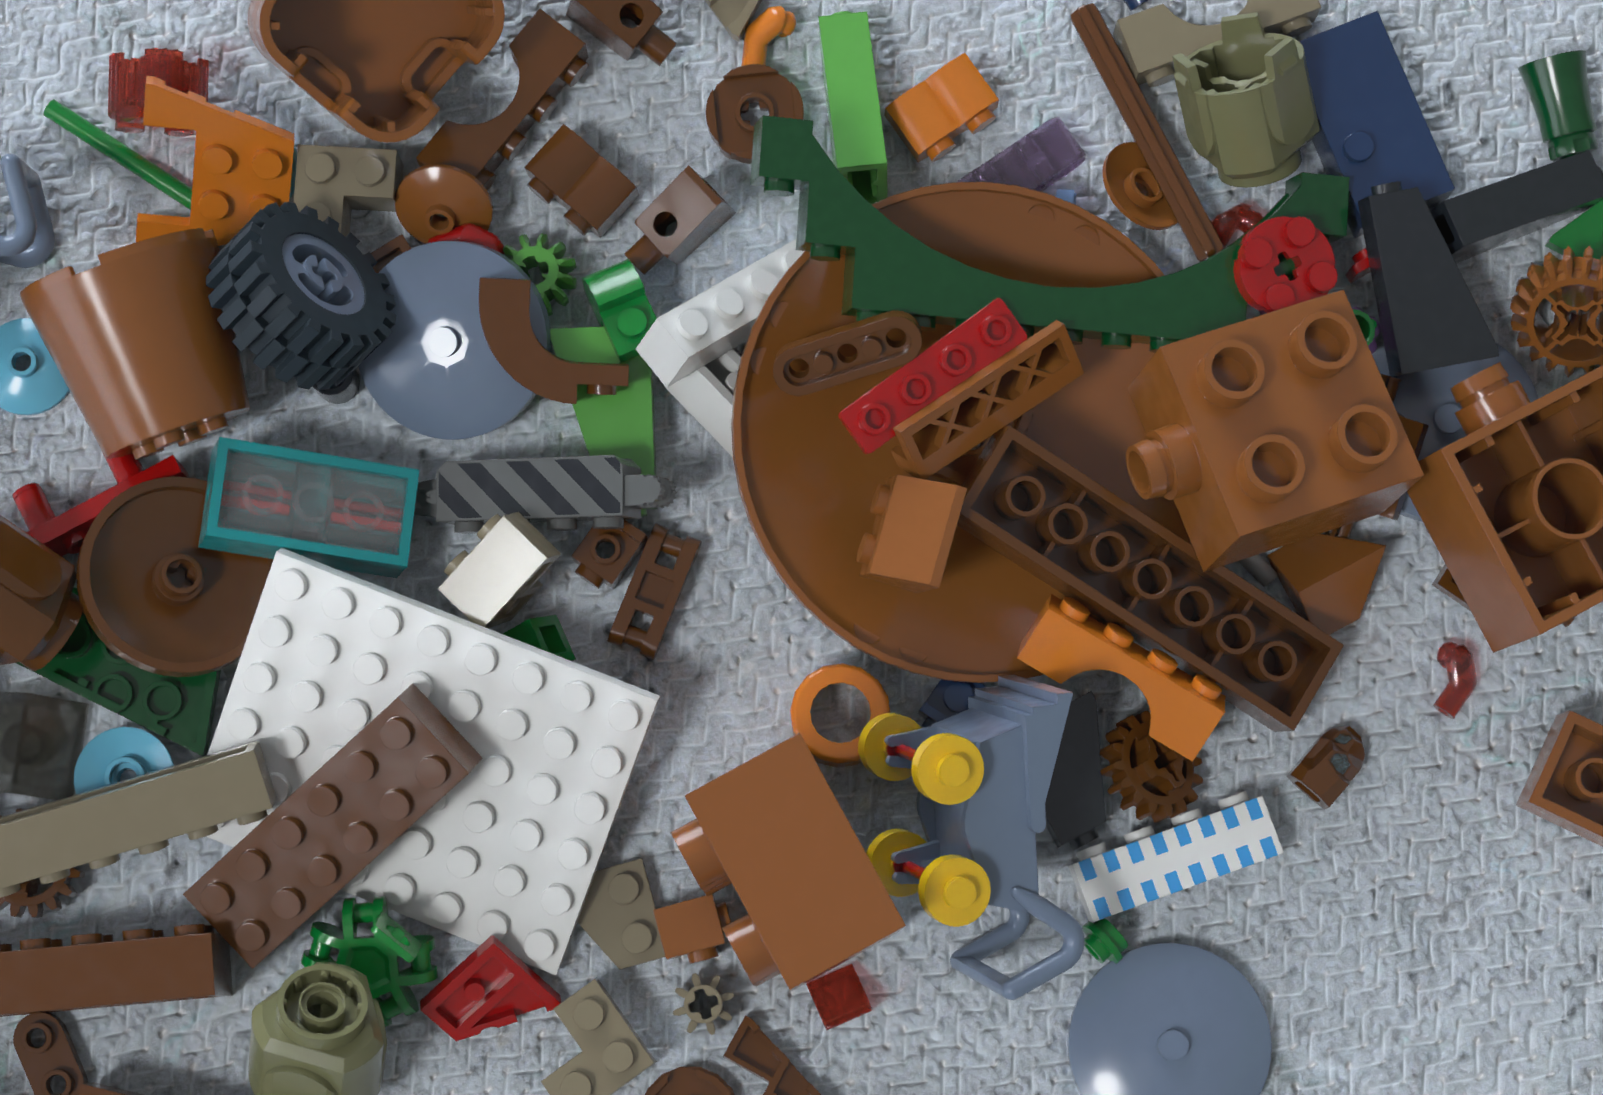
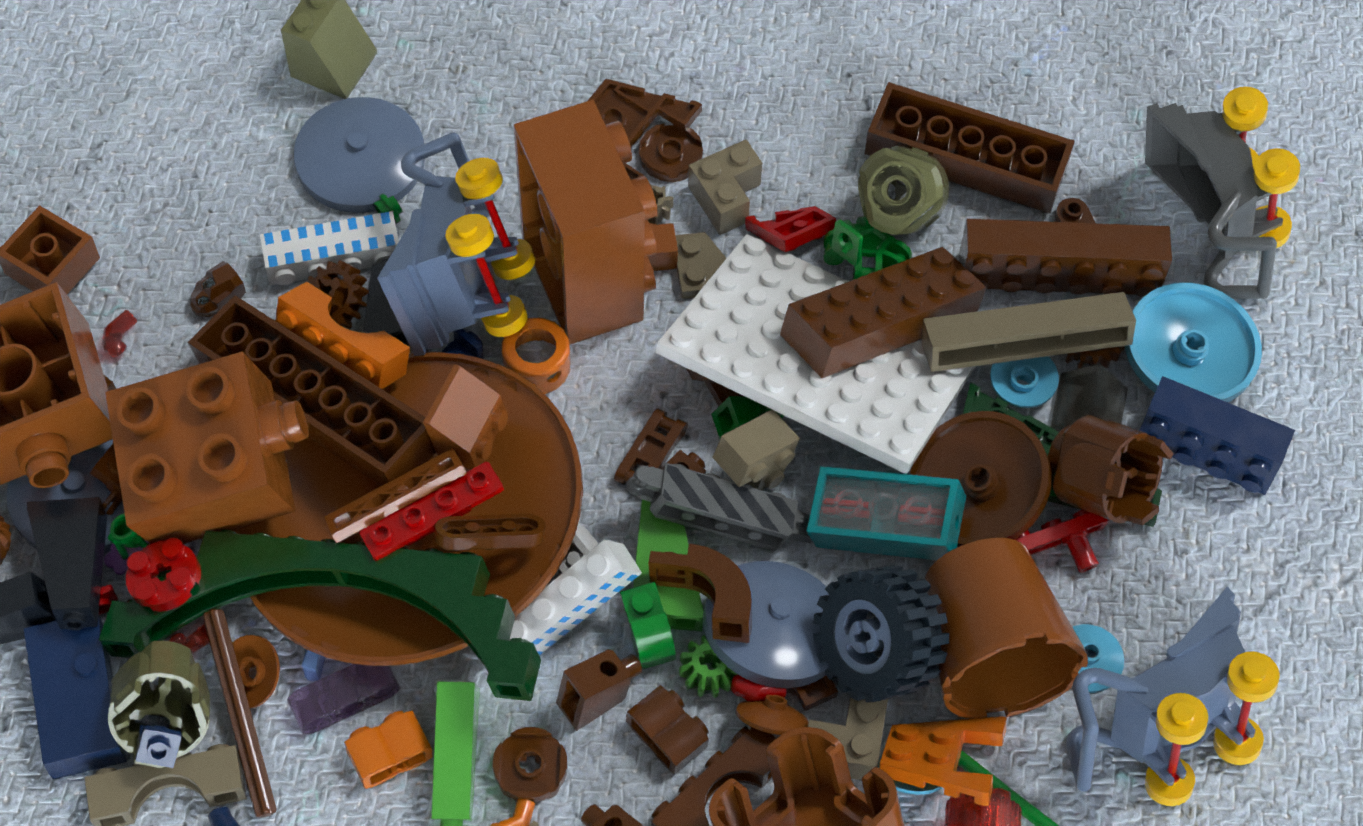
camera: 175 degrees left, 20 degrees down
none -> bracket [135,725,182,768]

